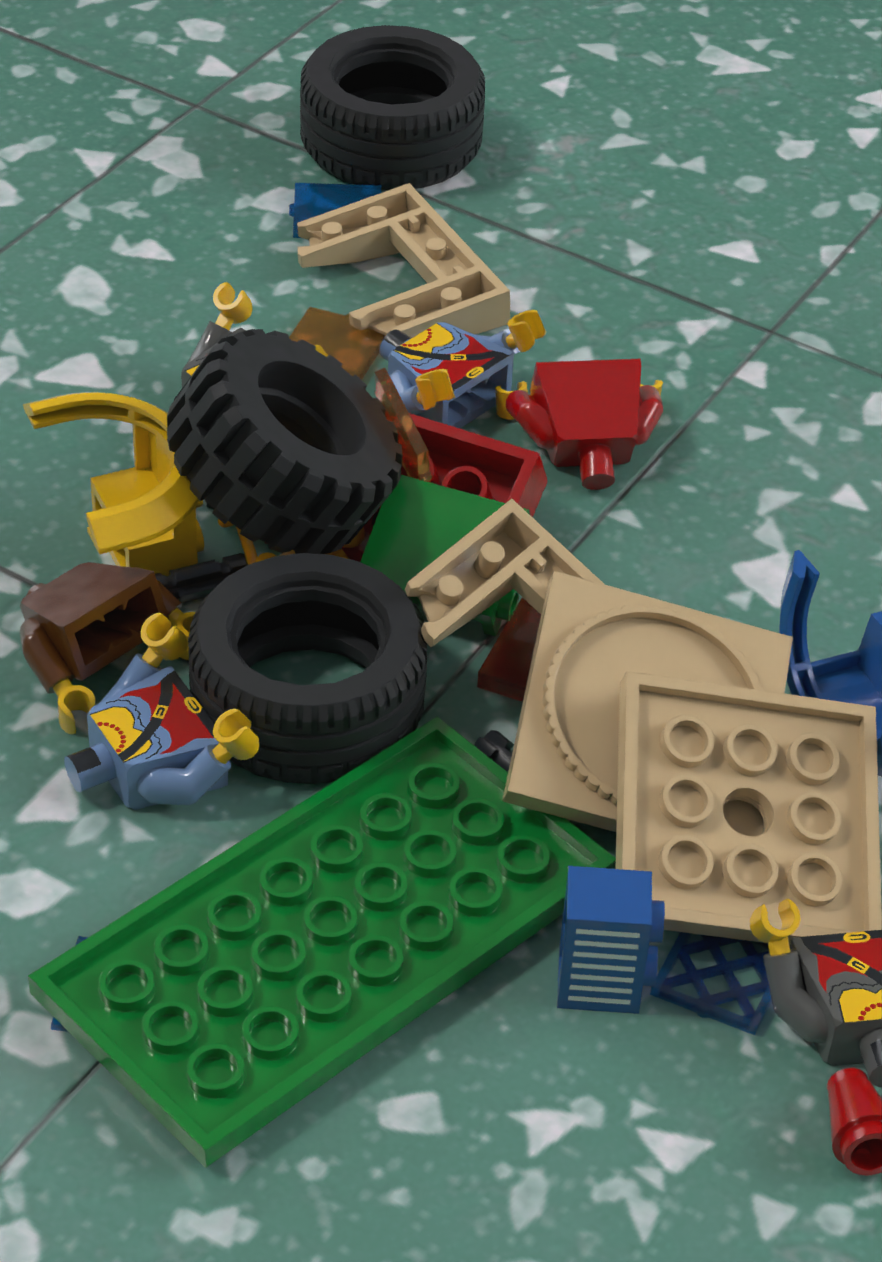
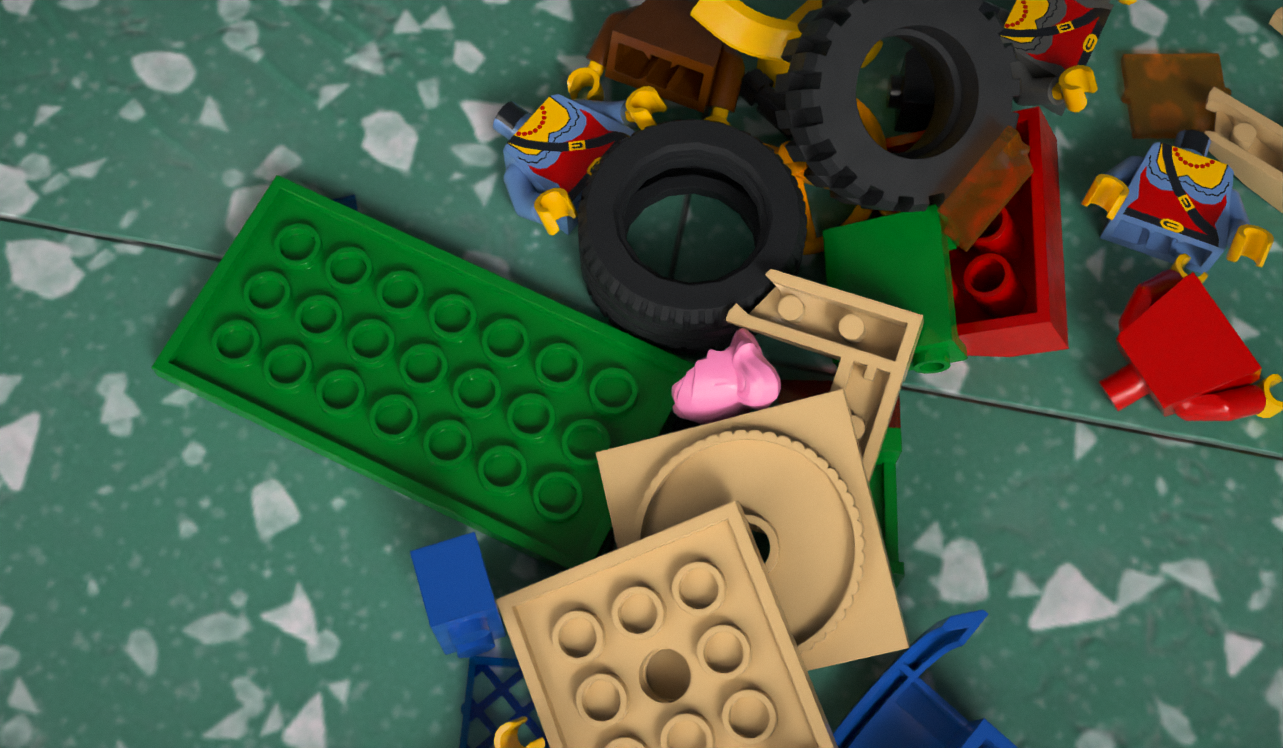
camera: 70 degrees right, 25 degrees up
none -> bright pink hair [671,328,781,424]

